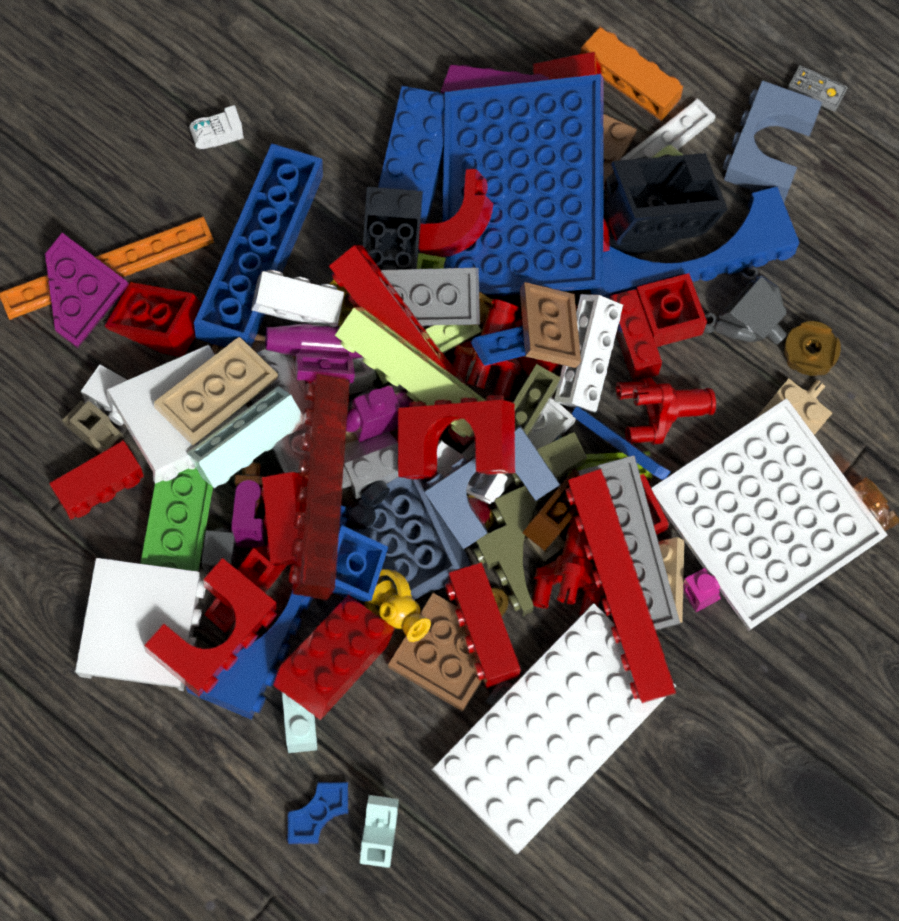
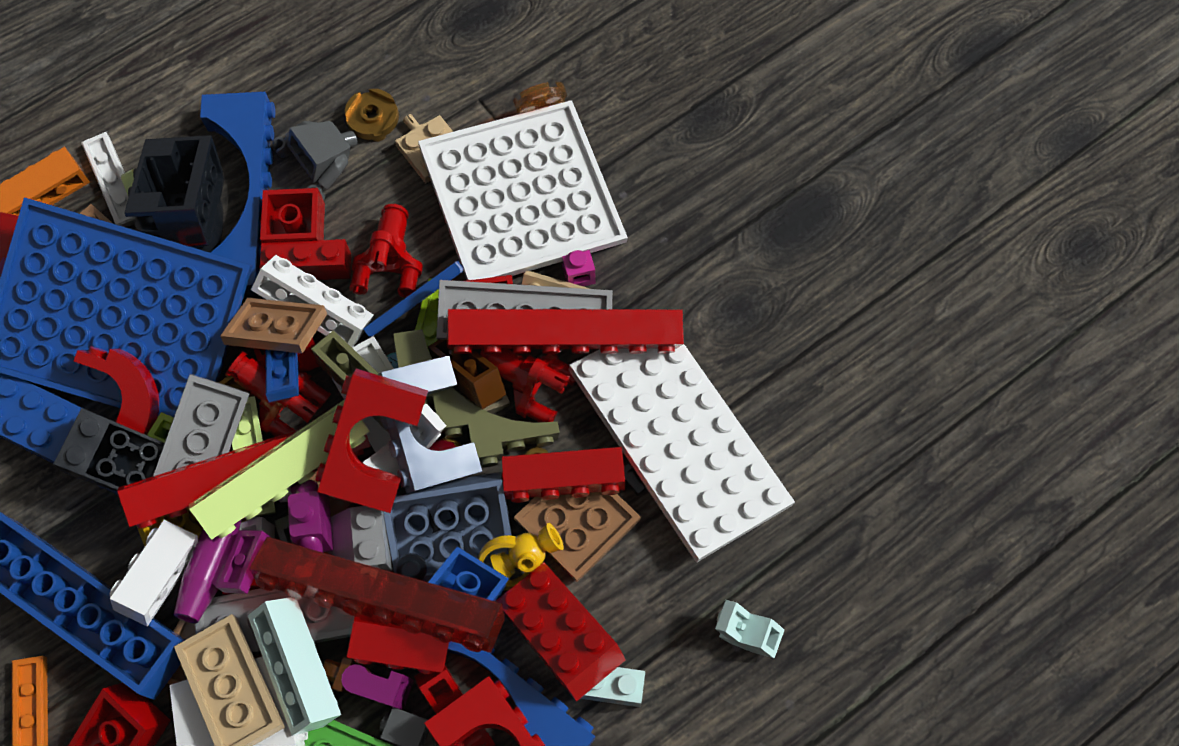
camera: 70 degrees left, 0 degrees up
blue tile [288,782,348,844] -> none
black tile [361,481,390,508] -> none
sand blue arch [723,81,822,202] -> none
tile [788,65,847,112] -> none

